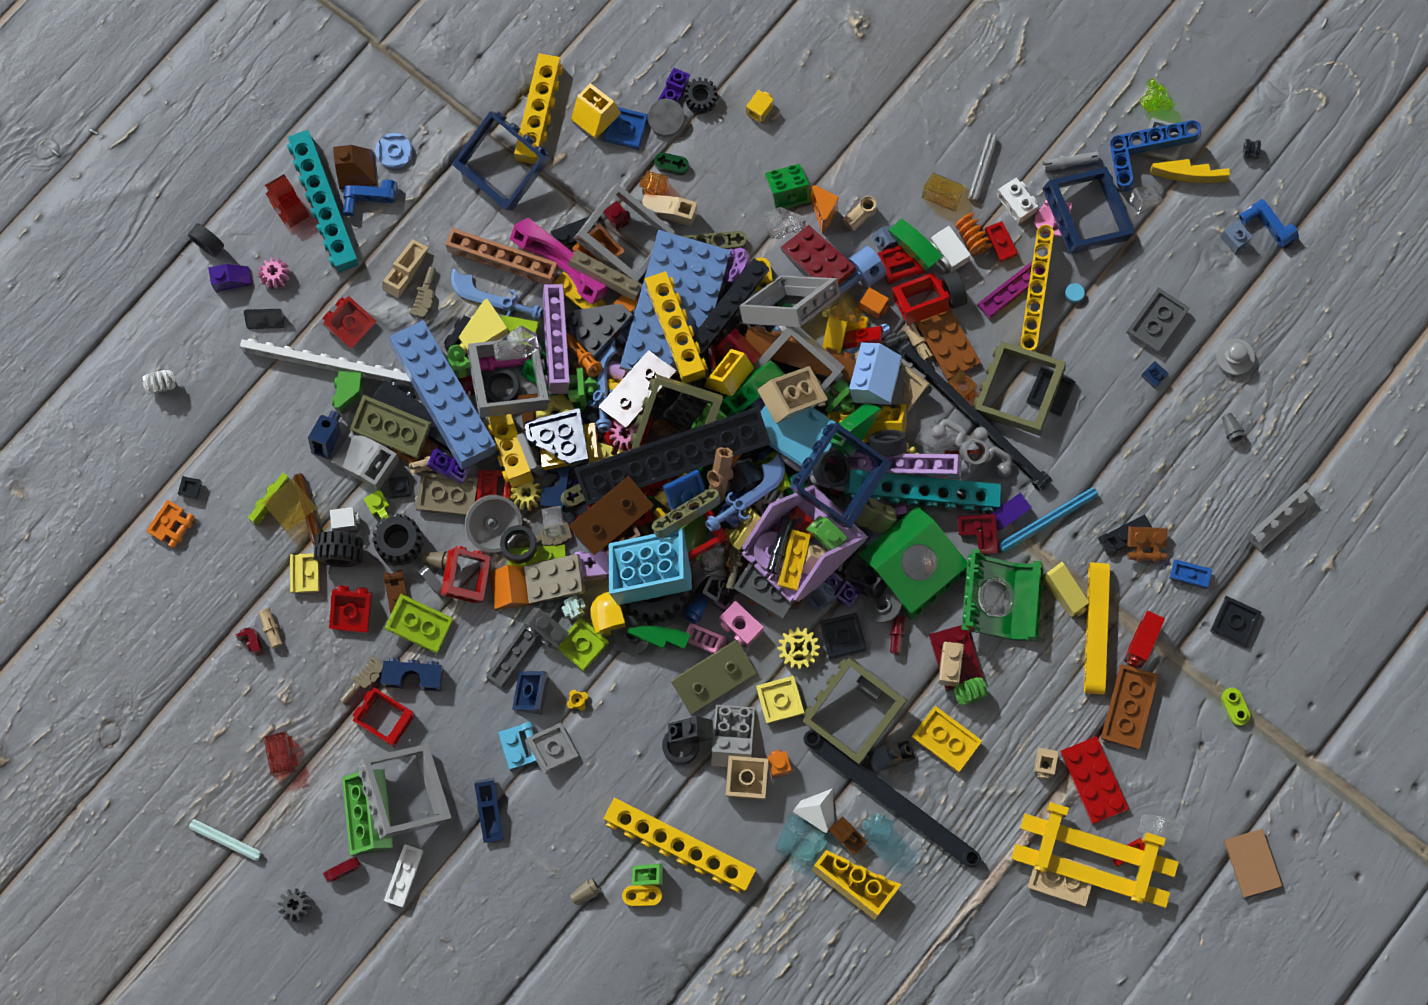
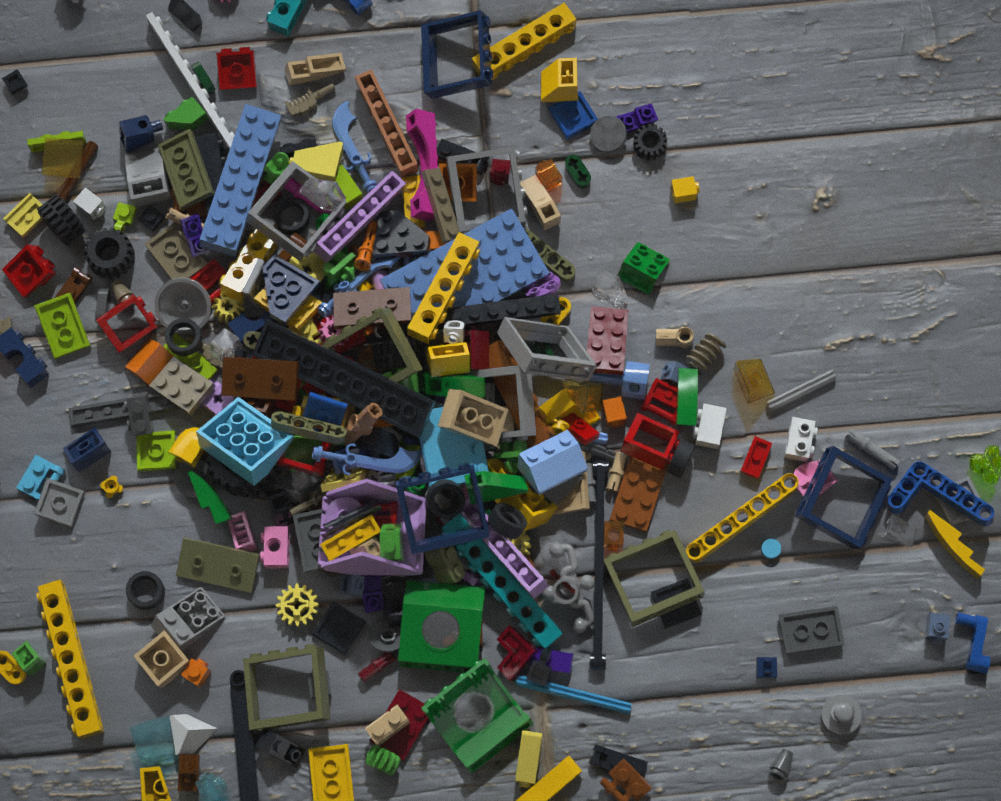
camera: 45 degrees right, 0 degrees up
light aqua gear [561,596,586,620] -> none
black slope [668,716,713,743] -> none
blue cone [683,596,708,624] -> none
light yellow plate [756,676,804,724] -> none
orange slope [811,185,839,233] -> none
orange piece [955,212,992,255] -> none
magenta tile [977,261,1045,320] -> none
none -> dark green beam [191,61,216,94]
none -> white plate [443,320,464,344]
none -> black plate [527,648,552,687]
none -> yellow plate [550,419,570,436]
none -> dark tan piece [685,333,726,375]

